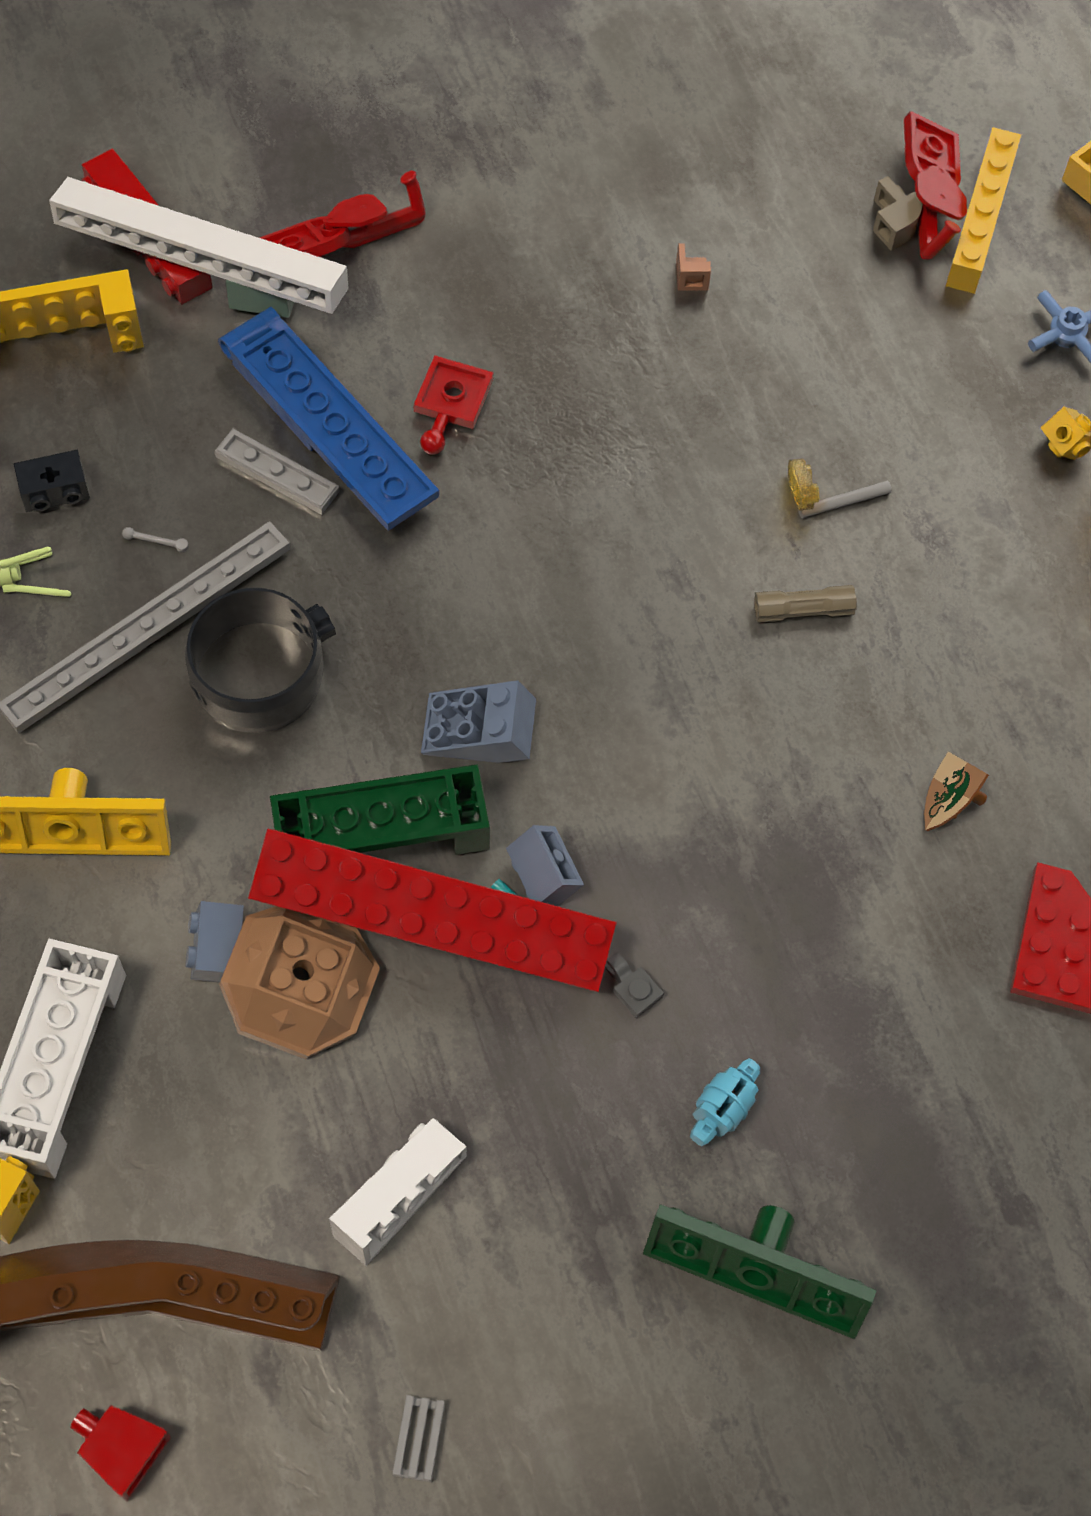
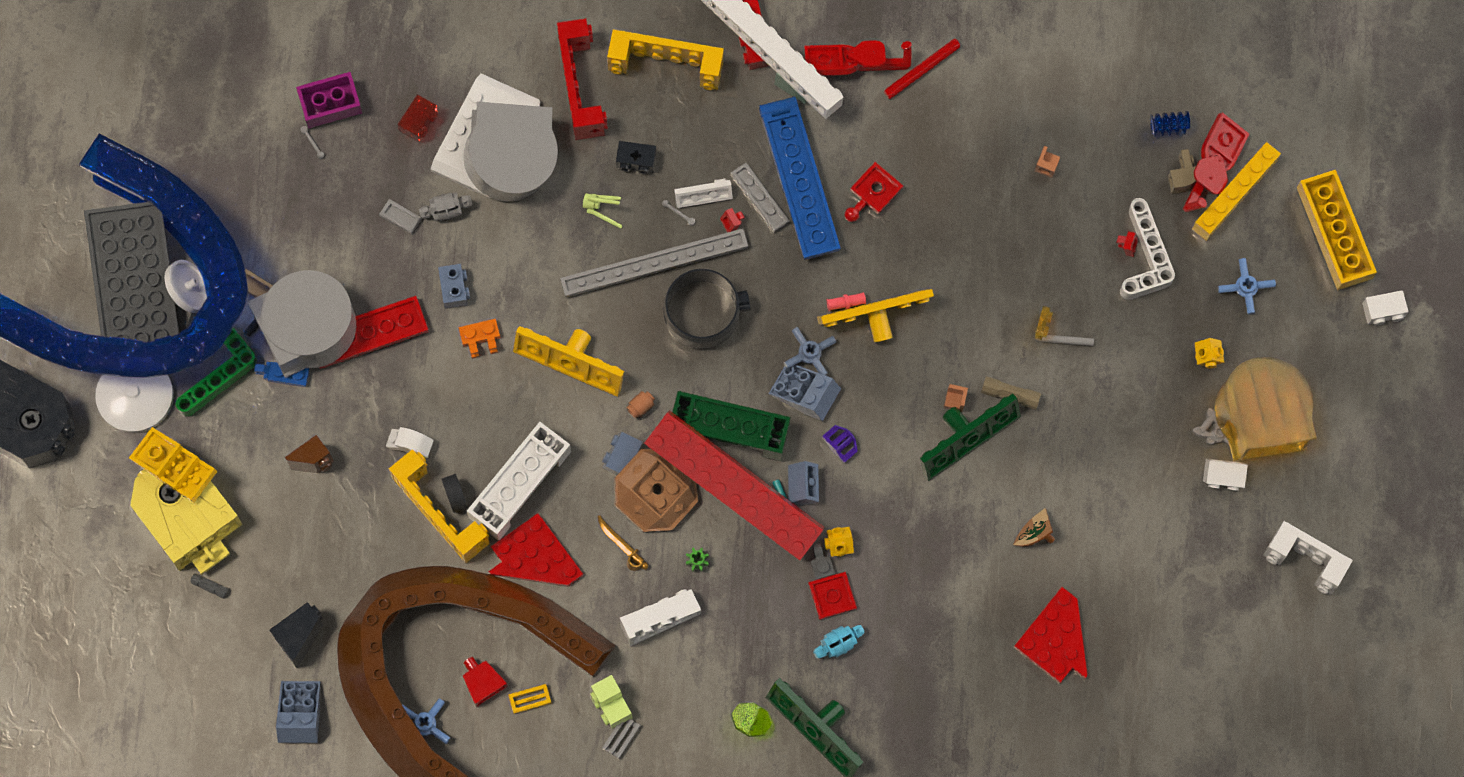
camera: 25 degrees right, 10 degrees up
none -> red wing [488,513,584,587]
none -> yellow tile [508,684,552,714]
none -> yellowish green brick [590,675,632,729]
none -> pearl gold sword [598,515,648,571]
none -> nougat brick [626,391,655,419]
none -> white hinge [674,178,733,208]
none -> bright green gear [686,547,709,572]
none -> red tile [720,208,745,233]
none -> clear neon green piece [731,702,772,737]
none -> sand blue bar [784,327,836,376]
none -> red tile [808,572,857,620]
none -> yellow plate [817,289,934,342]
none -> dark purple piece [821,425,858,463]
none -> yellow brick [824,527,854,557]
none -> coral pin [826,292,866,311]
none -> red axle [884,39,960,99]
none -> dark green plate [920,393,1021,481]
none -> nougat panel [944,384,968,412]
none -> red tile [1116,231,1139,257]
none -> white beam [1120,198,1175,300]
none -> clear blue piece [1150,111,1190,137]

